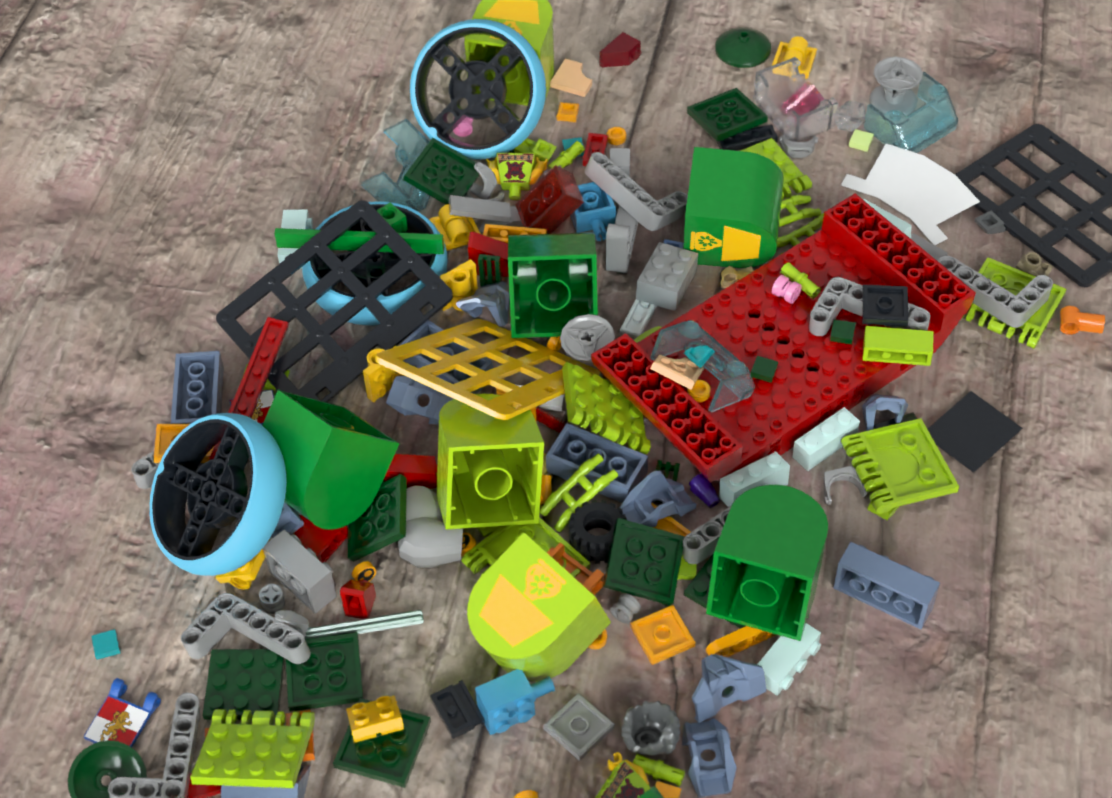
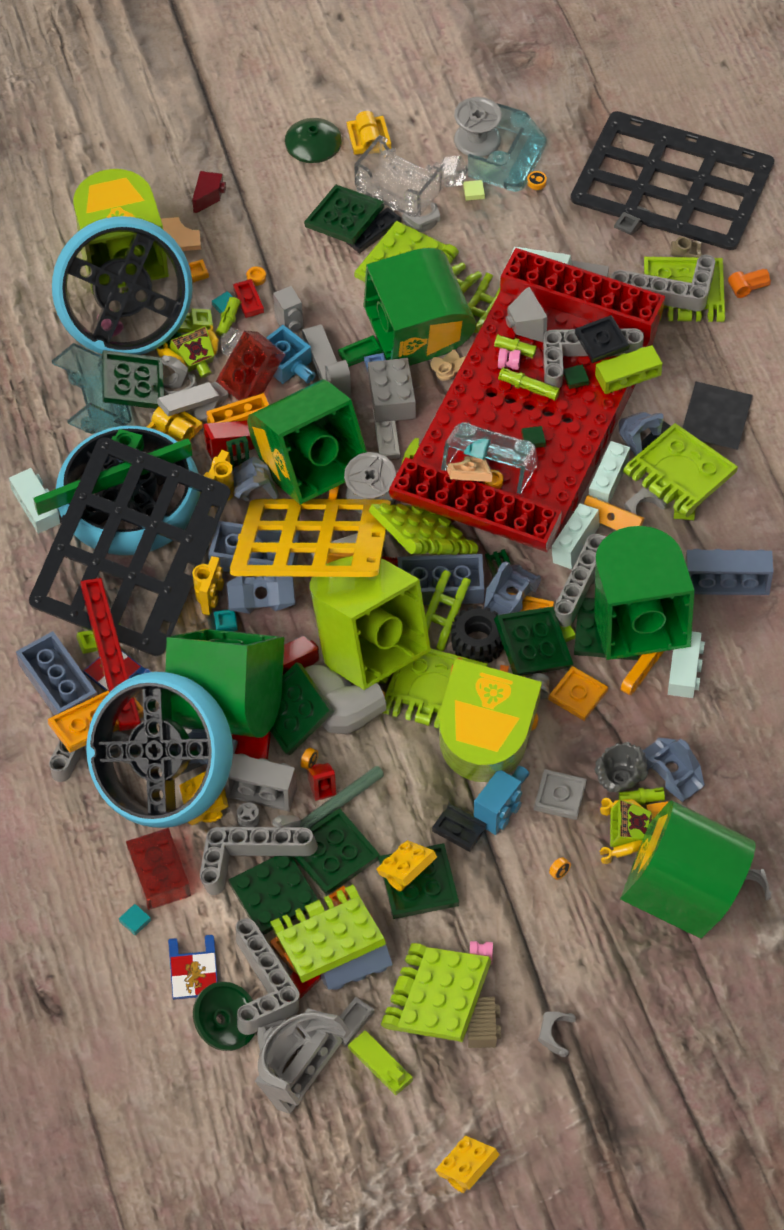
camera: 30 degrees left, 5 degrees up
light grey beam [584,152,688,231] -> none
dark purple cone [689,474,720,508] -> none
sand blue piece [692,654,767,723] -> none
clear pink slope [778,81,825,126] -> none
white sticker [841,143,980,245] -> none
none -> clear red brick [126,828,191,910]
none -> teal tile [214,610,238,631]
none -> green tile [338,335,383,367]
none -> lime pin [498,367,560,401]
none -> light grey slope [505,287,547,342]
none -> light orange tile [527,171,547,190]
none -> light orange tile [584,495,644,530]

